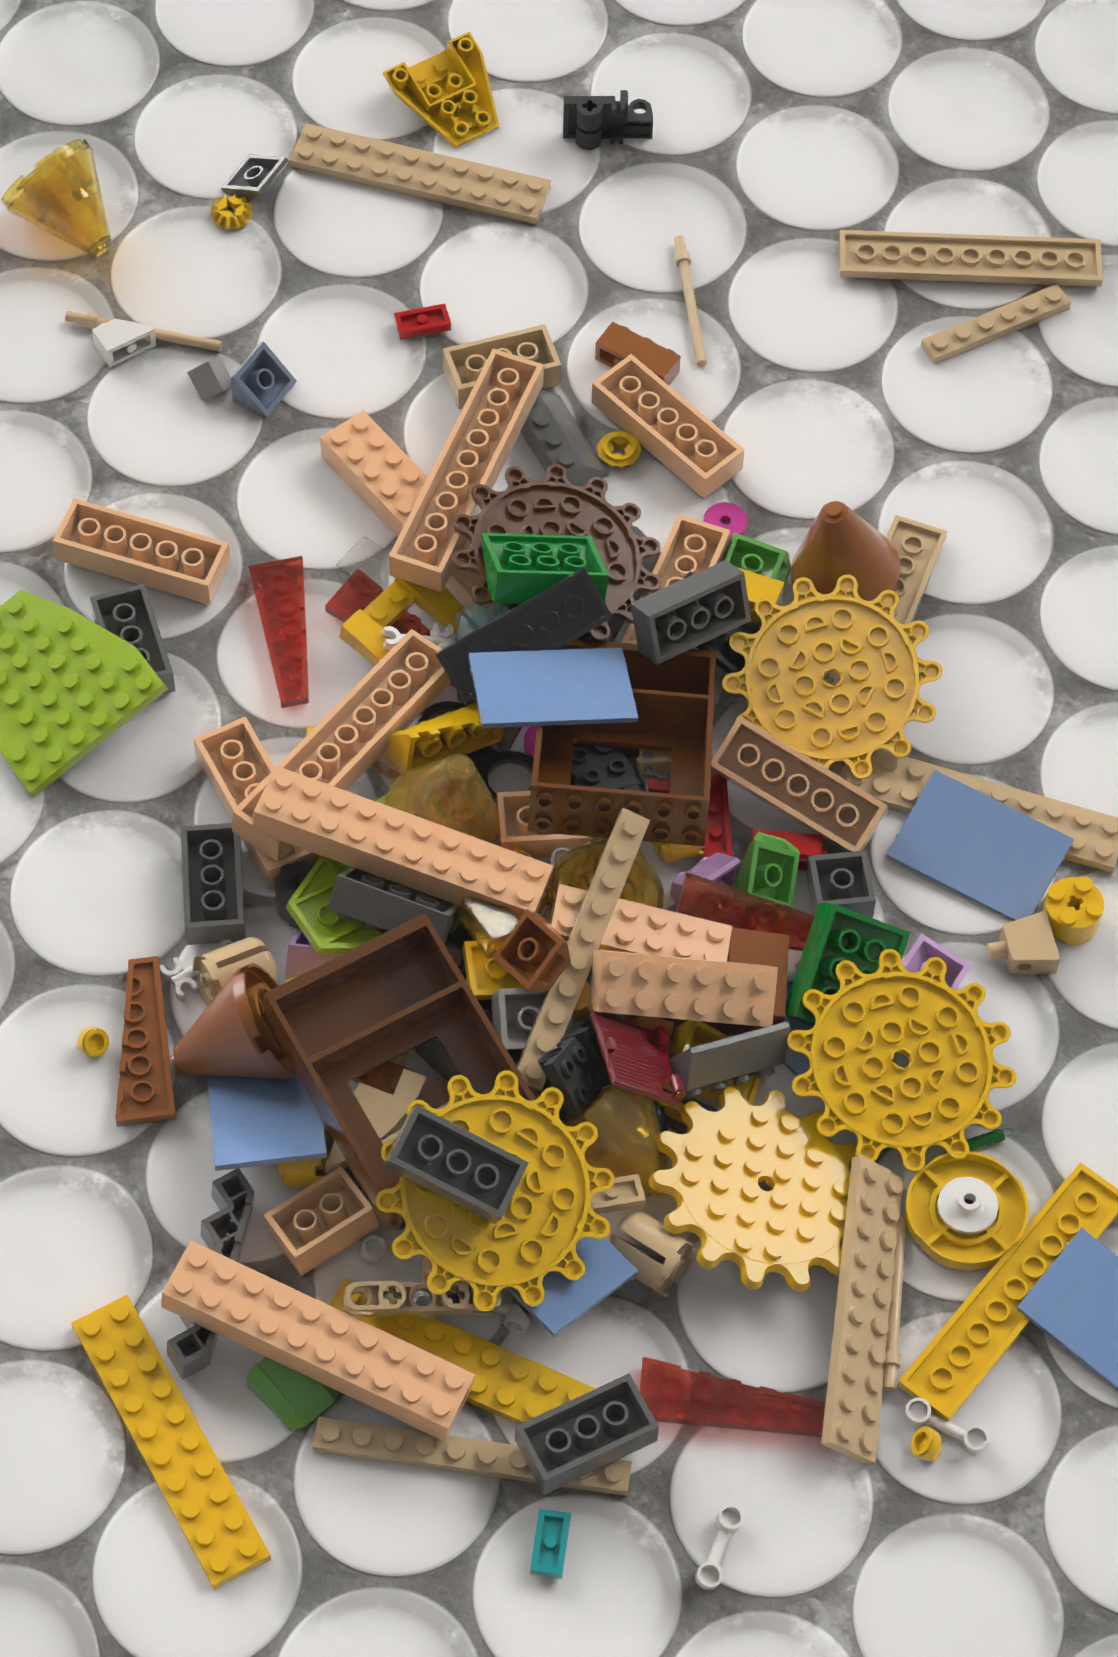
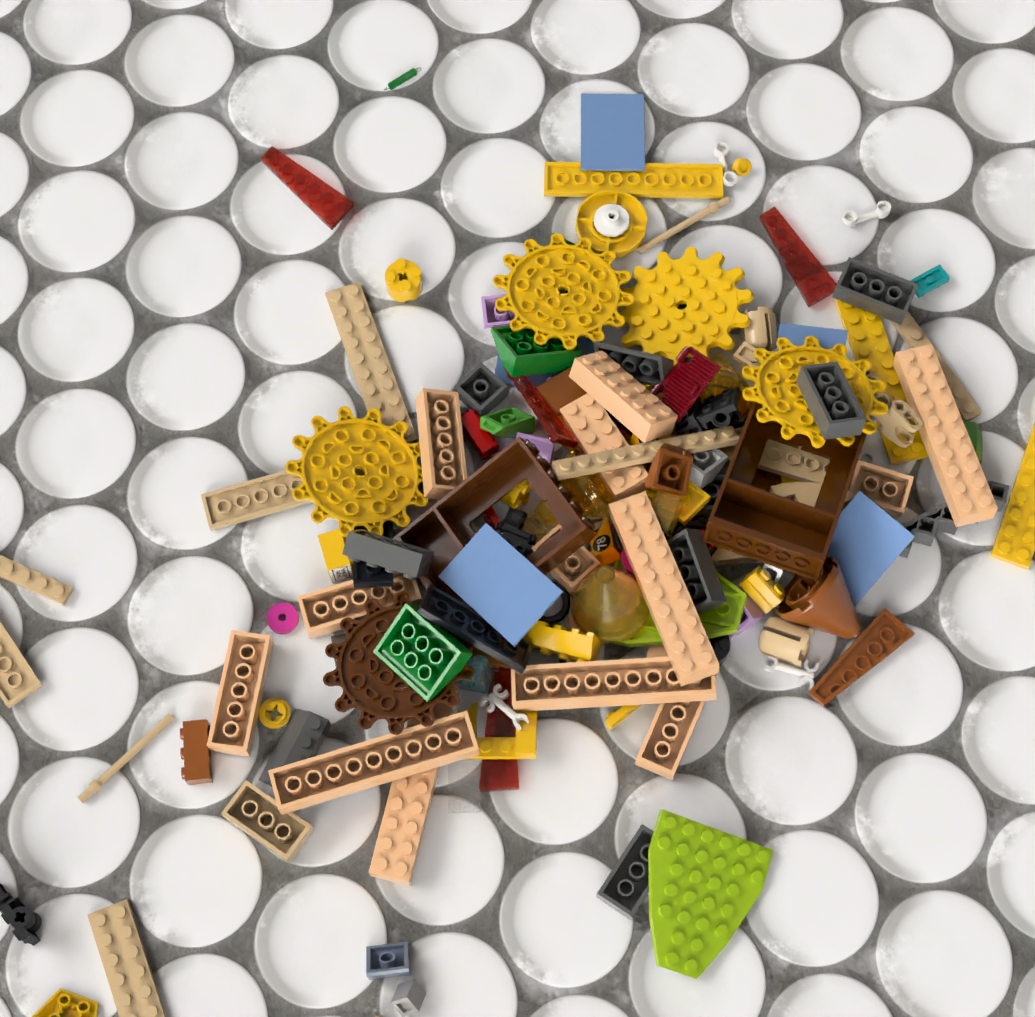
camera: 125 degrees left, 10 degrees up
light nougat brick [53,498,231,605] -> none
yellow tile [76,1026,109,1057] -> none
dark grey brick [181,823,246,945] -> none
clear red wing [248,556,309,708] -> none
red plate [394,303,451,340] -> none
bright green slope [725,532,791,591] -> none
dark orange cone [790,501,901,601] -> none
tan plate [821,1155,904,1465] -> none
medium blue piece [886,770,1074,921] -> none
tan torso [986,911,1060,974] -> none

